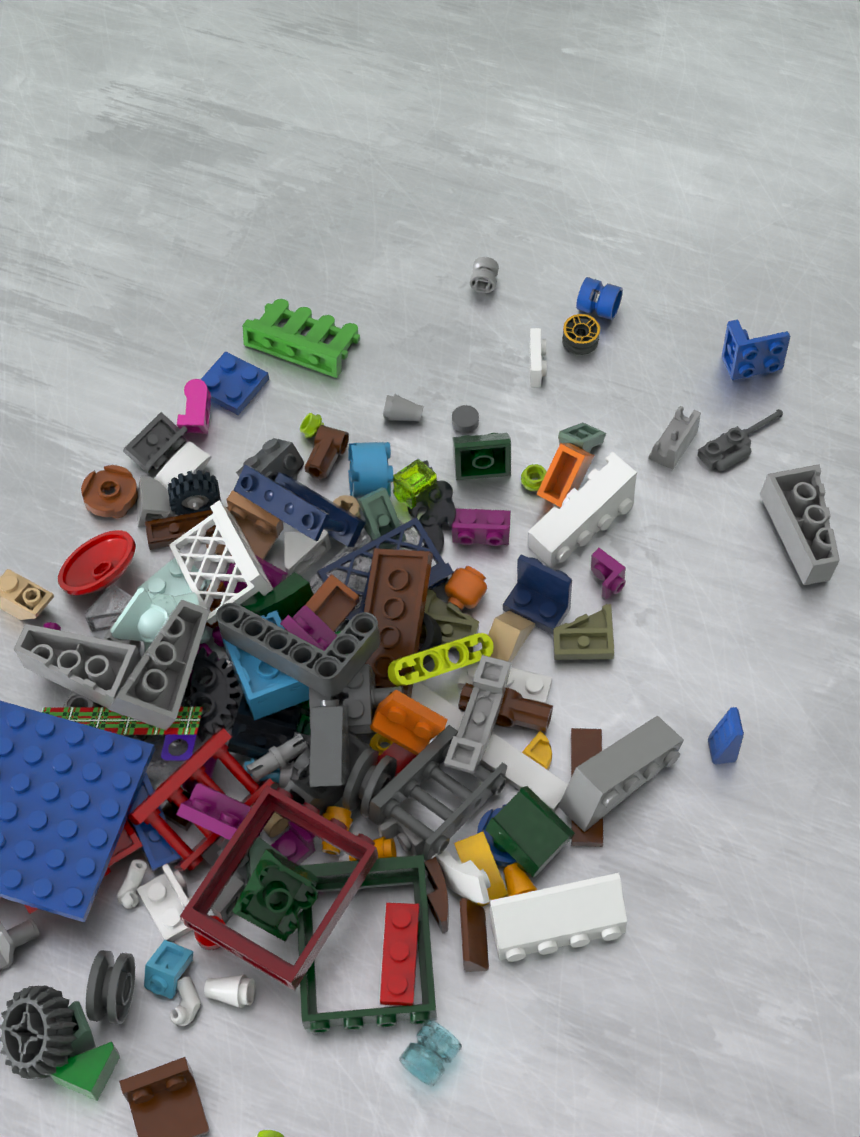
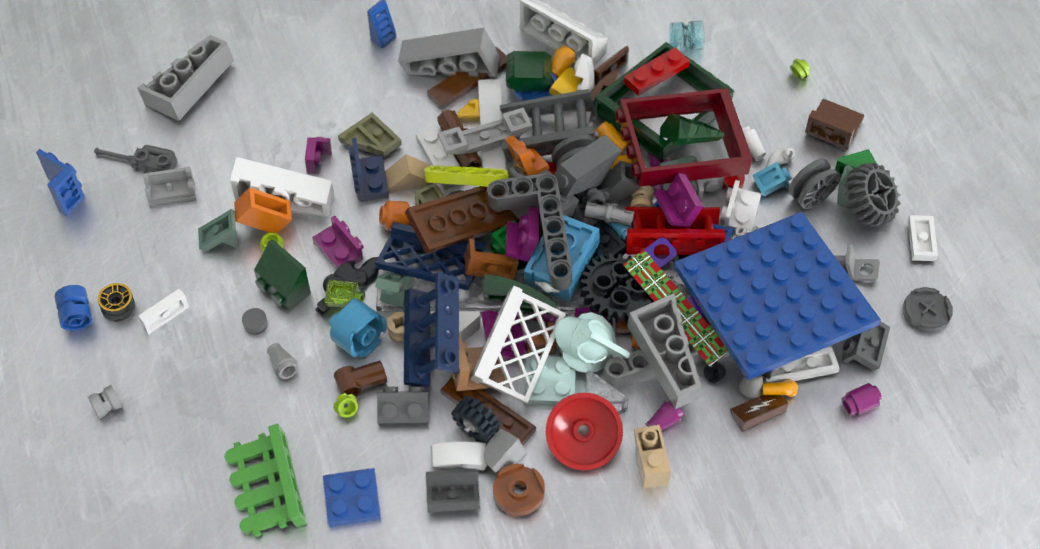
camera: 135 degrees left, 0 degrees up
light grey wedge [108,600,210,731] -> none
dark pink leg [177,379,211,434] -> none

